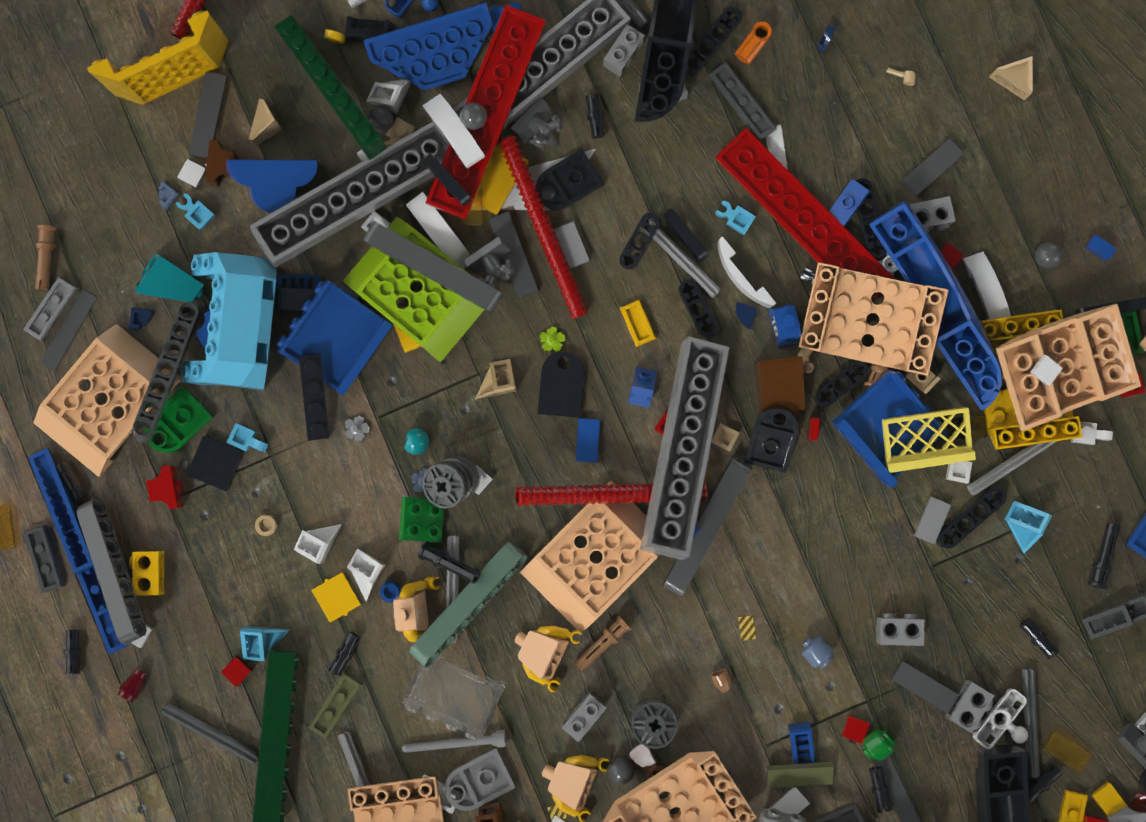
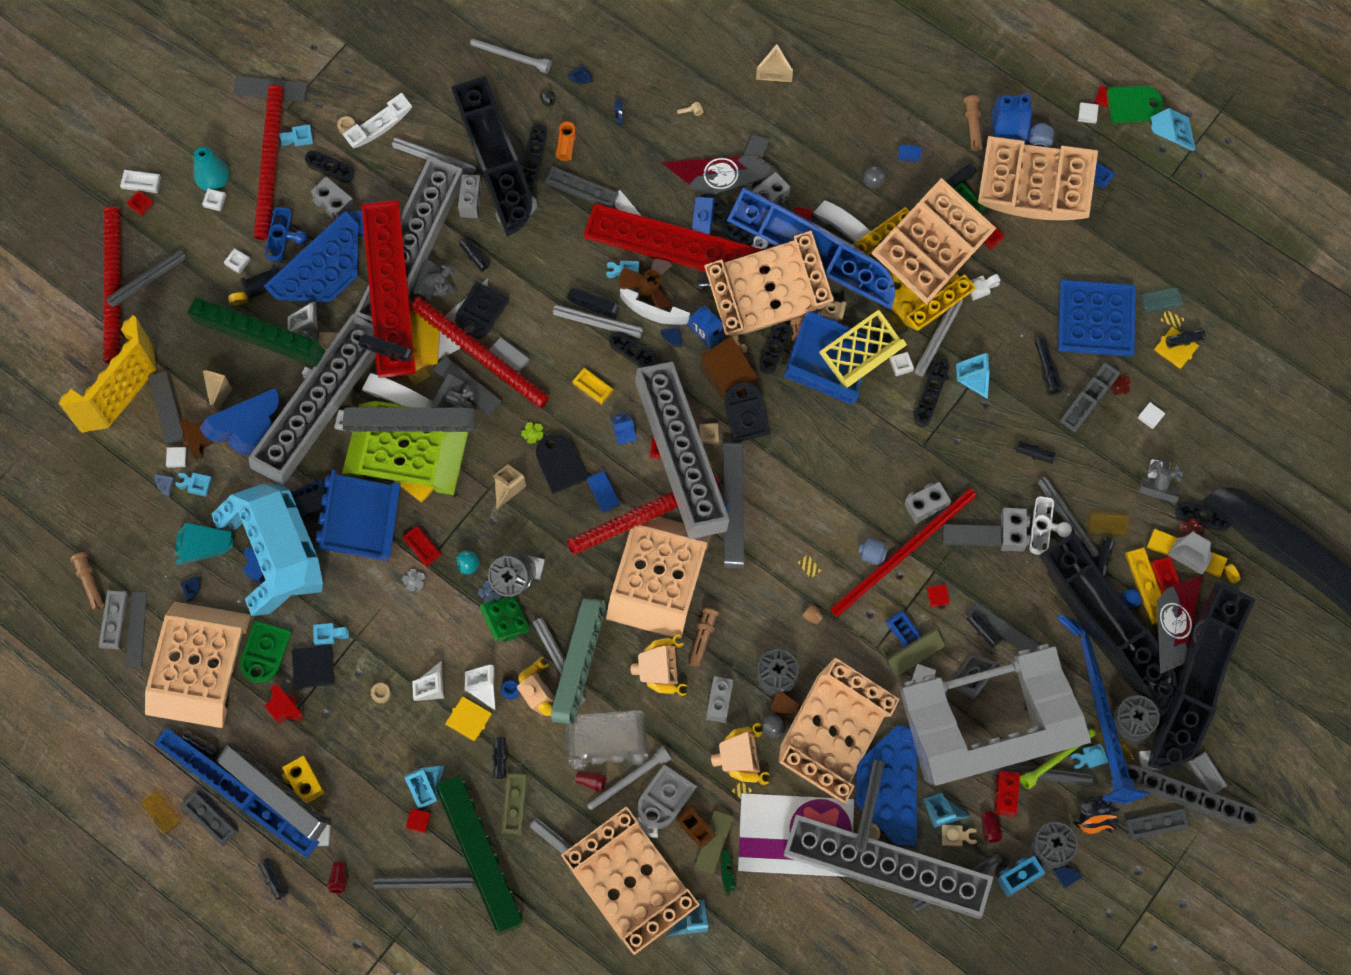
camera: 30 degrees left, 15 degrees down
dark grey beam [133,302,198,443] -> none
black plate [298,353,329,441] -> none
black pin [418,542,480,584] -> none
white slope [422,94,485,168] -> none
dark grey piece [459,102,487,130] -> none
black beam [619,213,661,269] -> none
red tile [807,418,820,441] -> none
green head [862,728,896,762] -> none
light grey tile [913,496,951,545] -> none
white tile [1030,355,1063,386] -> none
none -> red tile [402,526,442,567]
none -> dark red cone [575,771,607,792]
none -> reddish brown piece [619,258,672,310]
none -> sticker [661,155,779,195]
none -> red axle [831,488,976,617]

